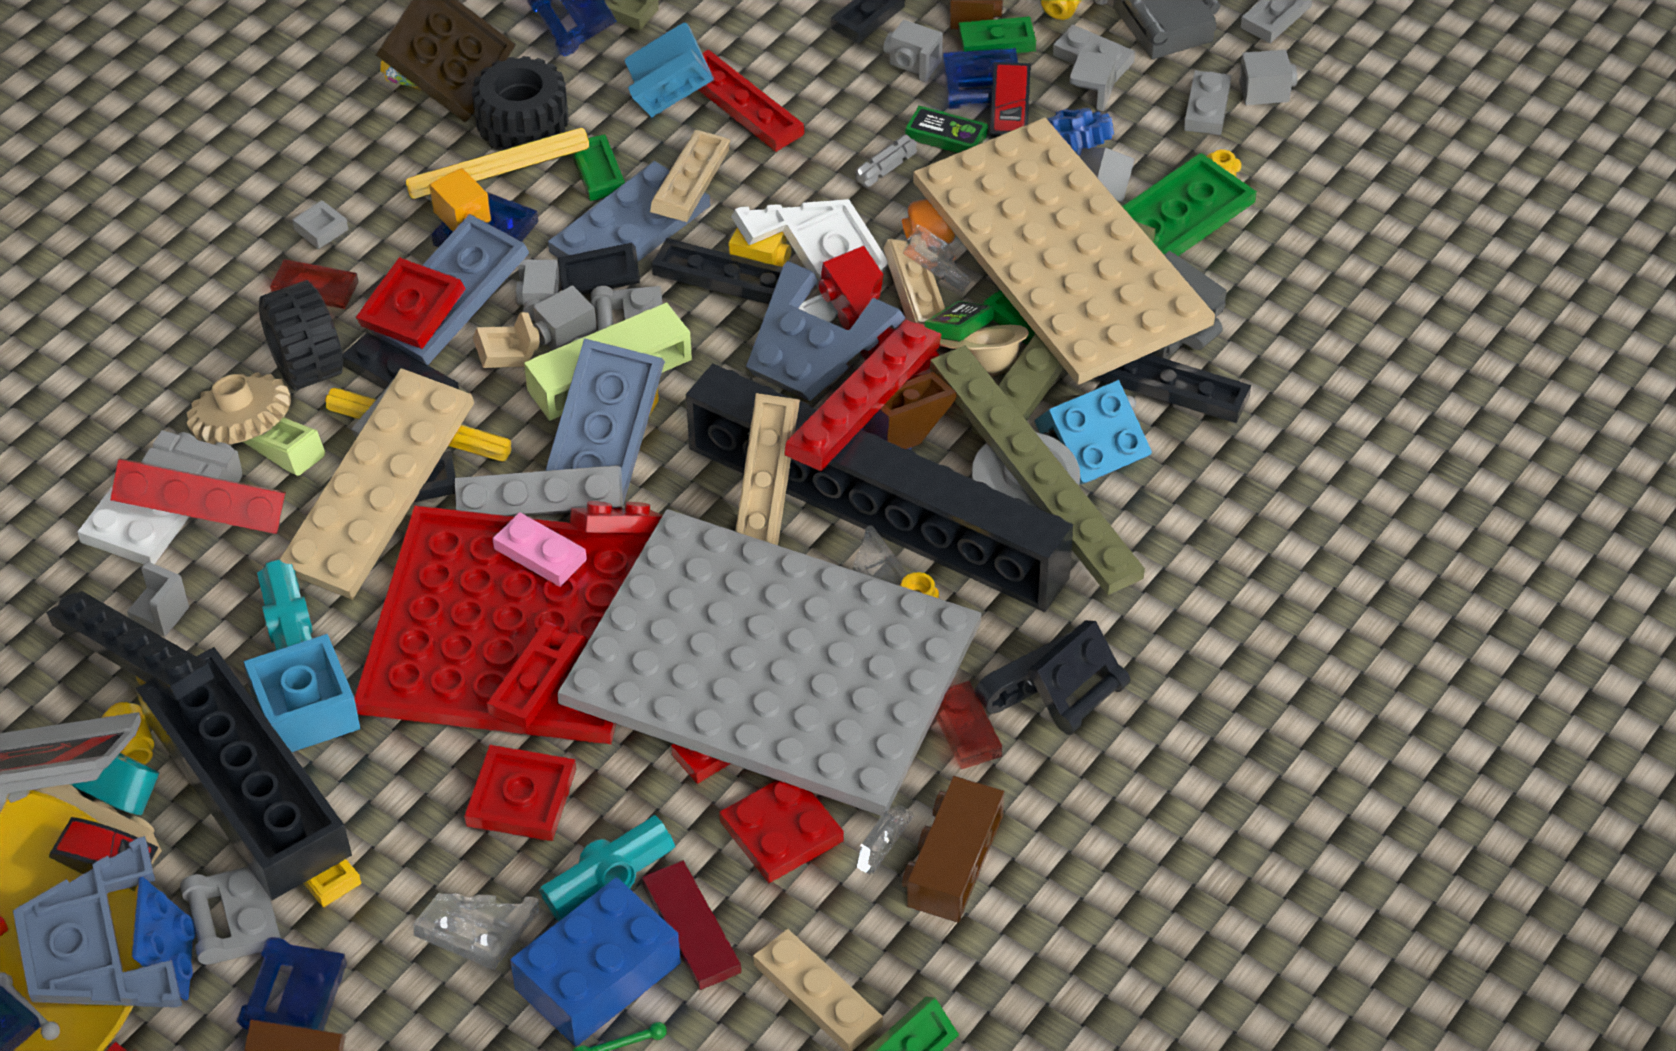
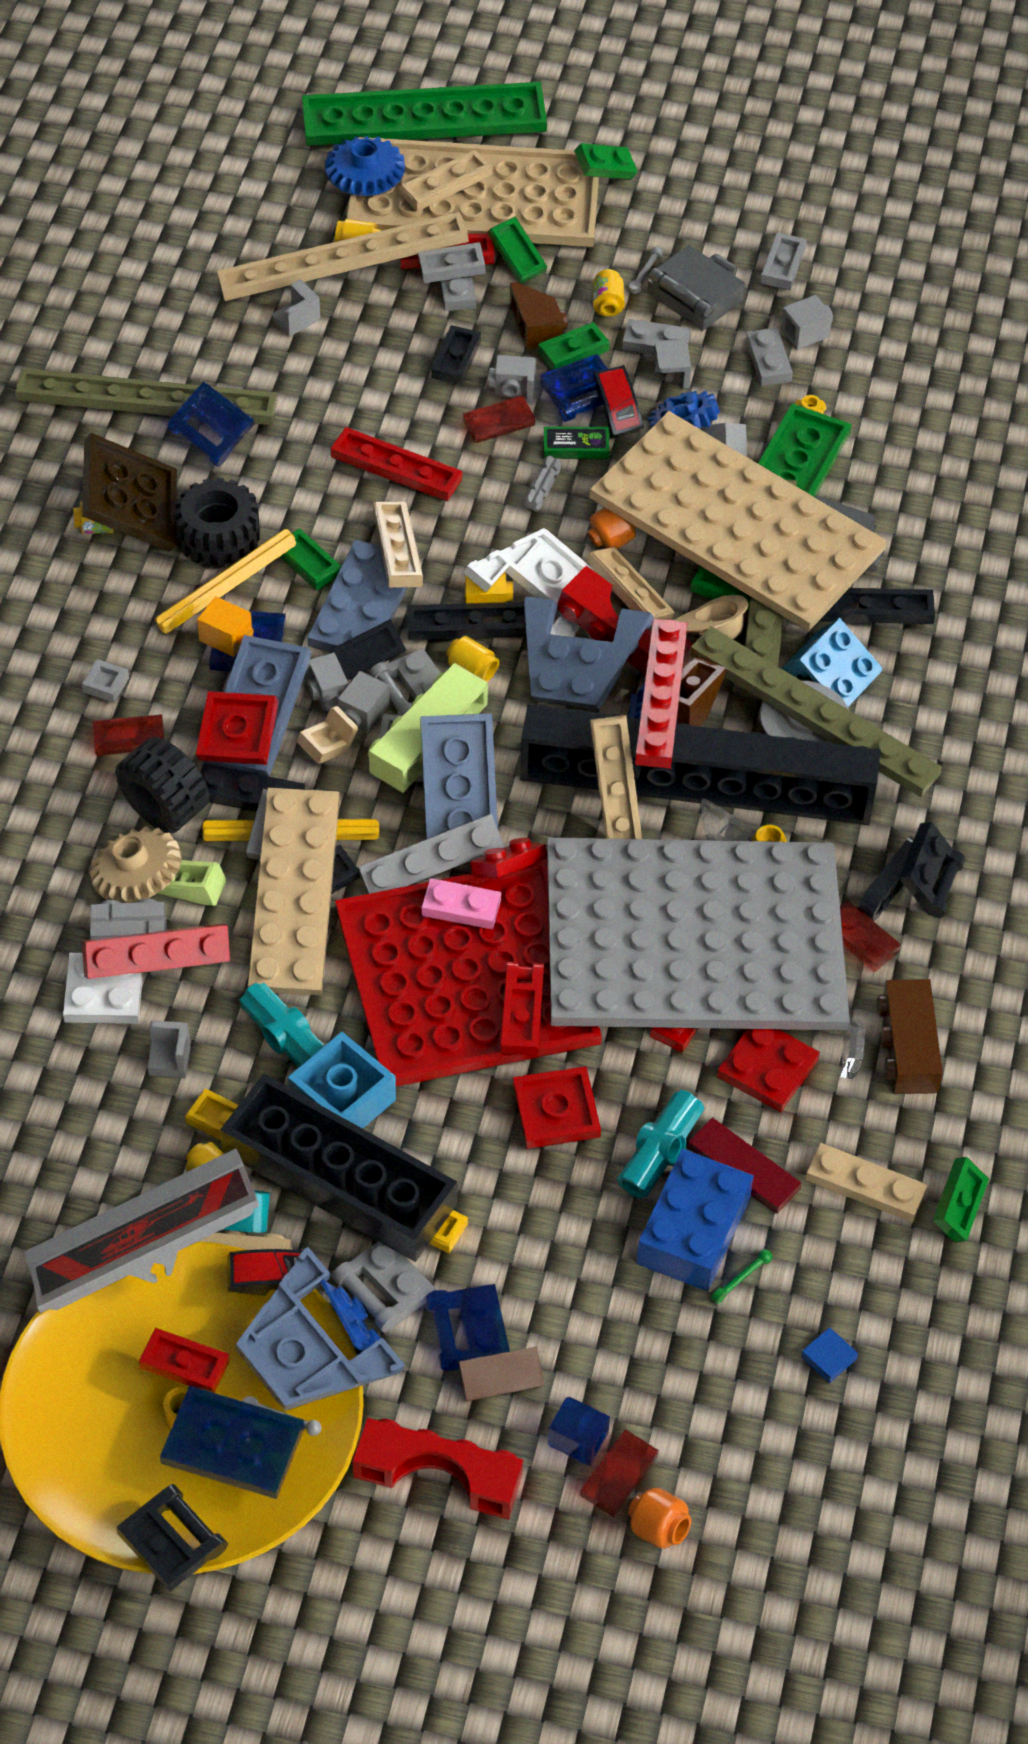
camera: 25 degrees left, 5 degrees up
black plate [46,591,214,701] -> none
clear wing [414,893,539,970] -> none
dark azure bracket [625,22,714,117] -> none
clear tile [903,224,971,292] -> none
green tile [925,301,994,342] -> none
none -> yellow brick [447,636,499,682]
none -> clear red tile [463,396,535,443]

